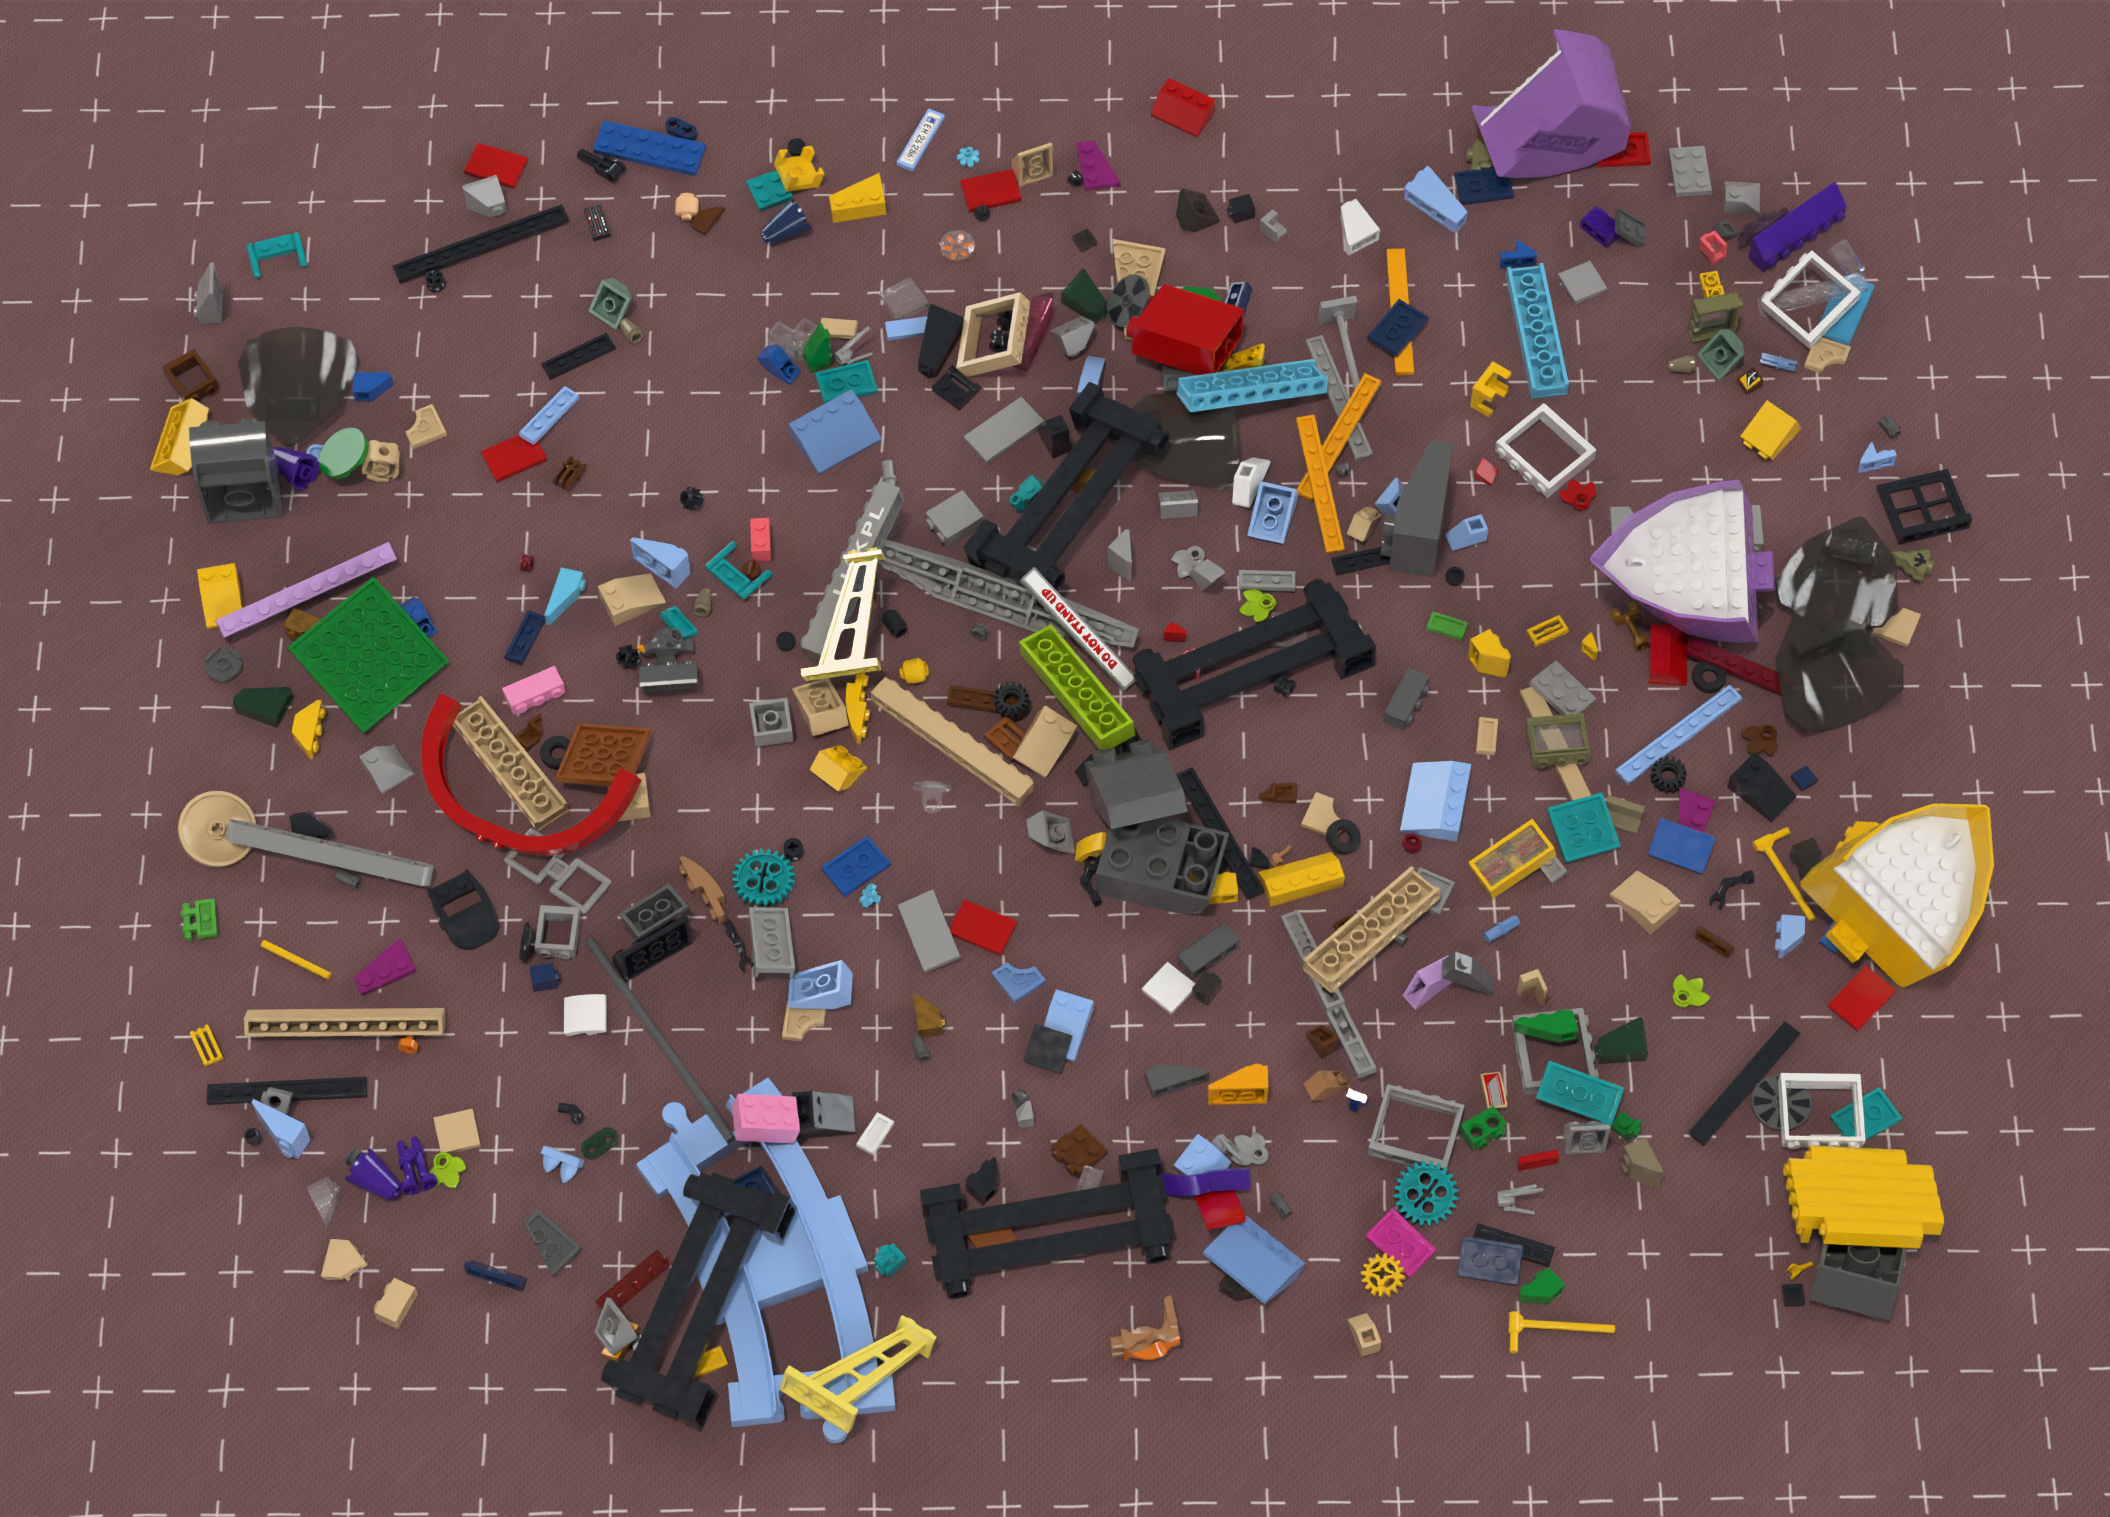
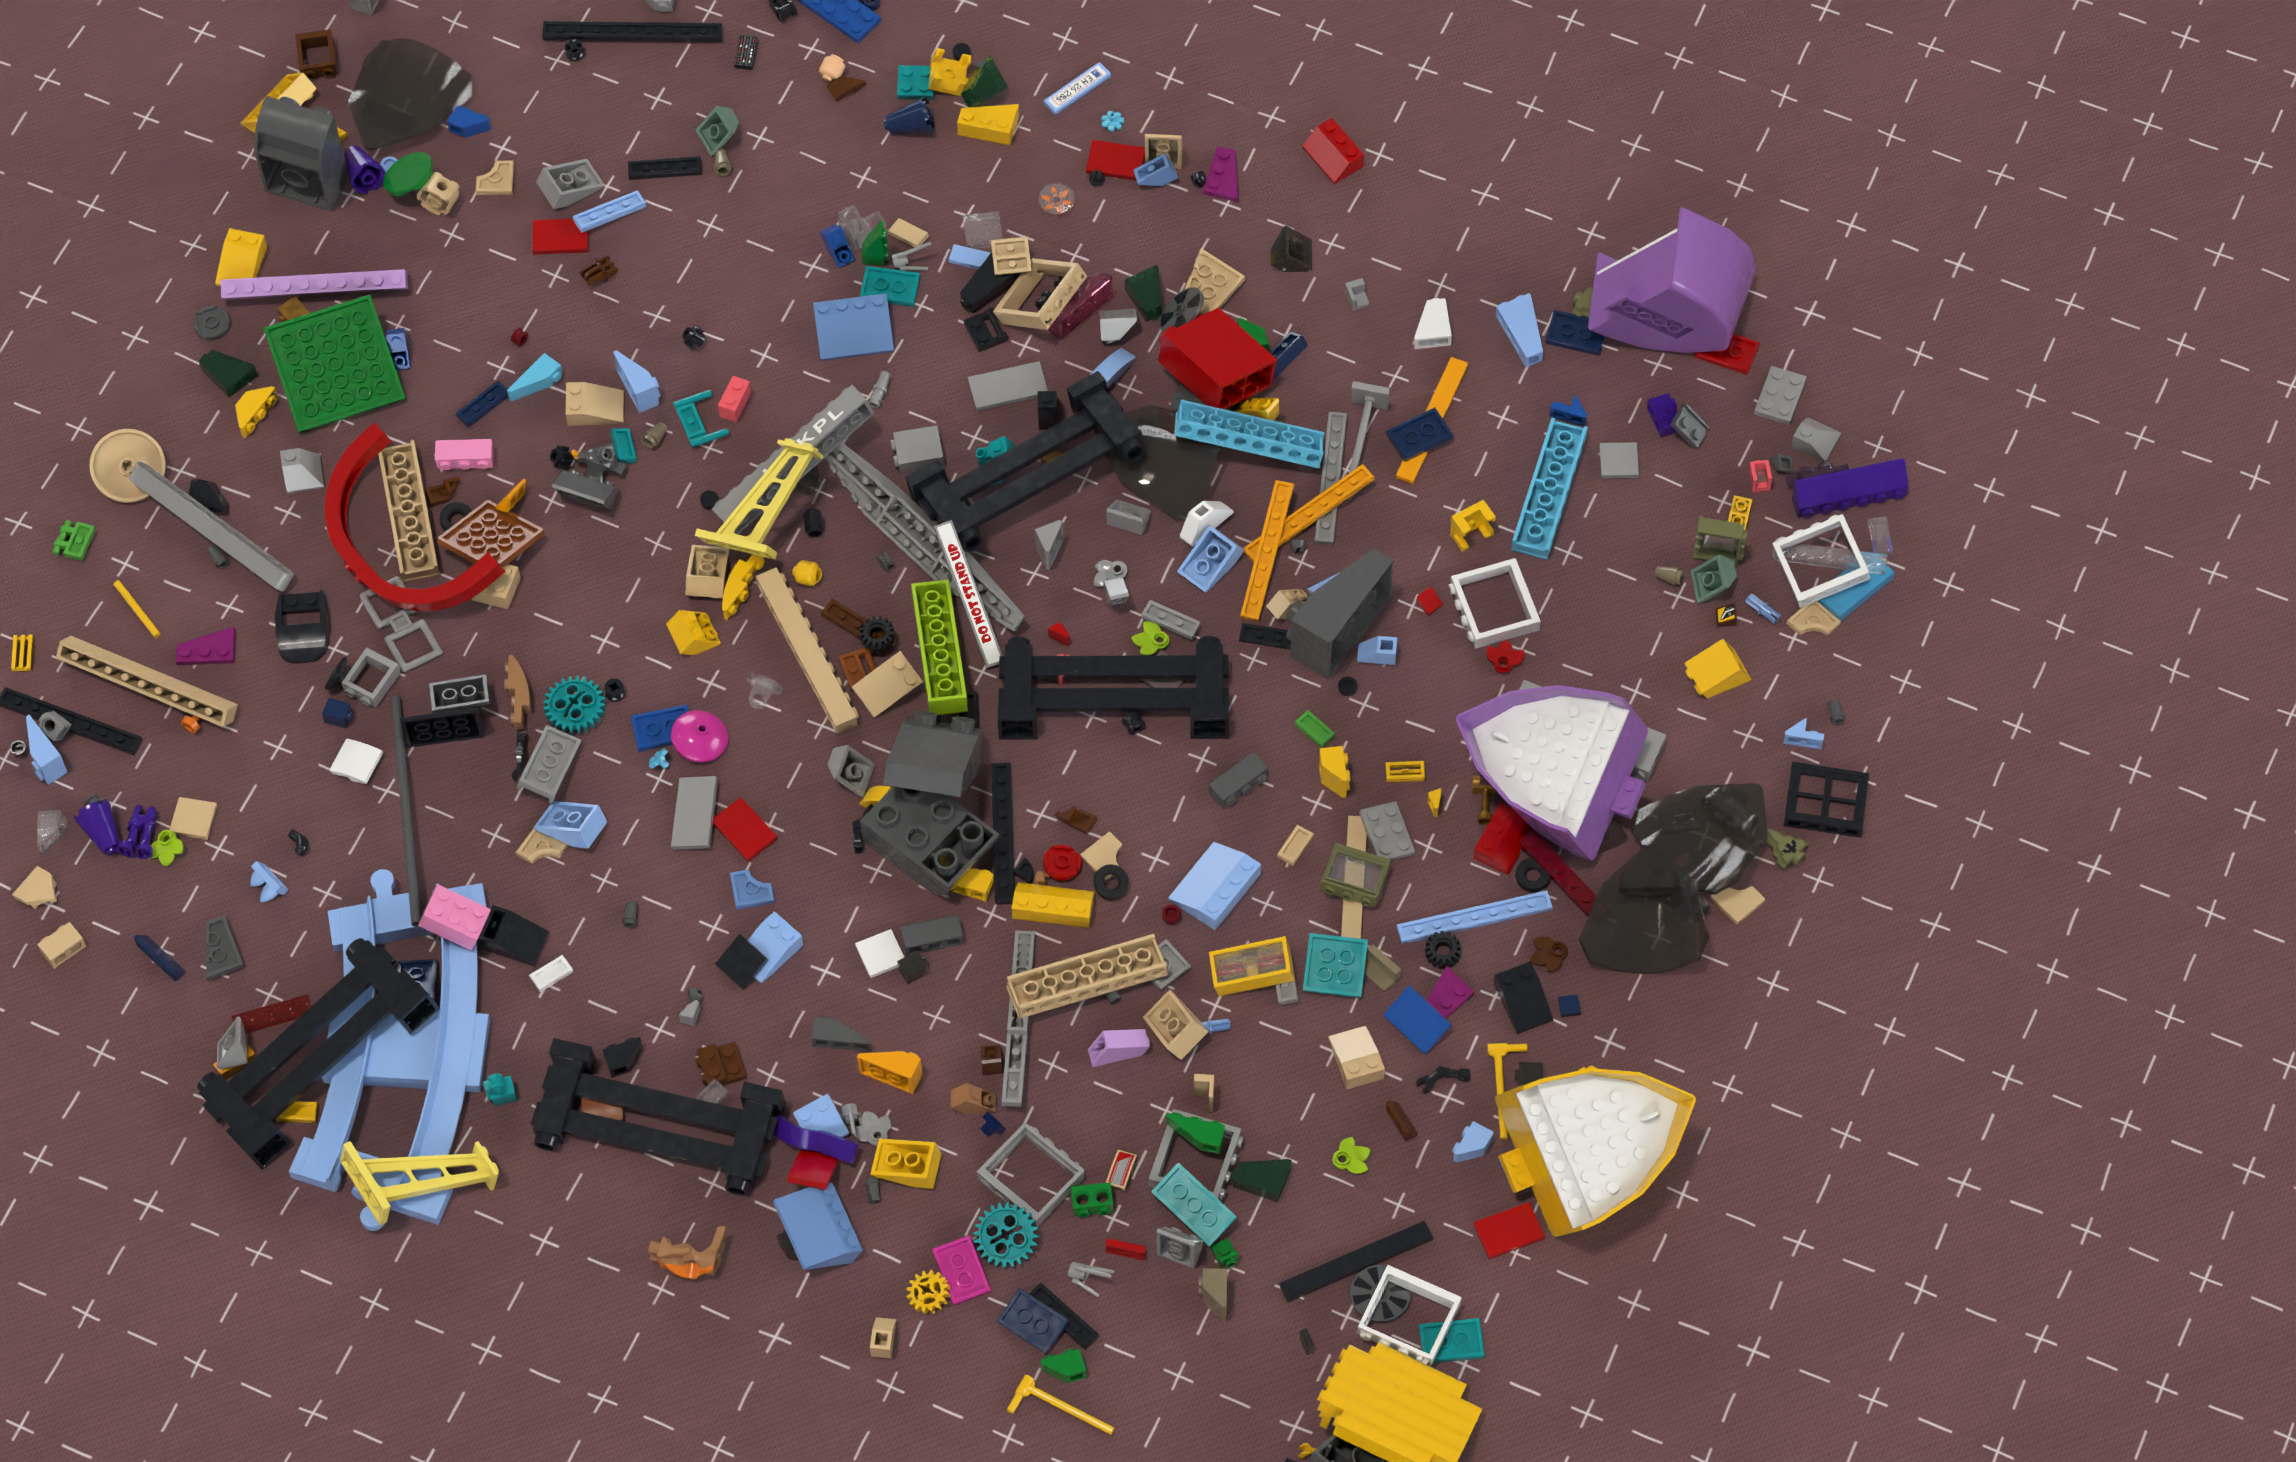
camera: 25 degrees right, 0 degrees up
clear green plate [581,1127,618,1160] -> none
reddish brown tile [742,559,761,581] -> none
light grey brick [749,698,793,747] -> none
pearl gold slope [913,994,945,1038] -> none
clear smoke tile [1072,228,1097,253] -> none
black brick [1226,194,1255,224] -> none
dark grey slope [1442,952,1494,995] -> none
none -> light orange slope [495,479,527,513]
none -> light grey slope [536,159,605,209]
none -> dark pink dish [671,710,728,763]
none -> yellow slope [870,1139,942,1189]
none -> clear green slope [961,56,1008,107]
none -> tan slope [991,237,1031,275]
none -> red tile [1042,845,1082,881]
none -> medium blue slope [1133,153,1179,186]
none -> tan slope [1143,990,1208,1060]
none -> clear smoke tile [1299,1328,1314,1355]

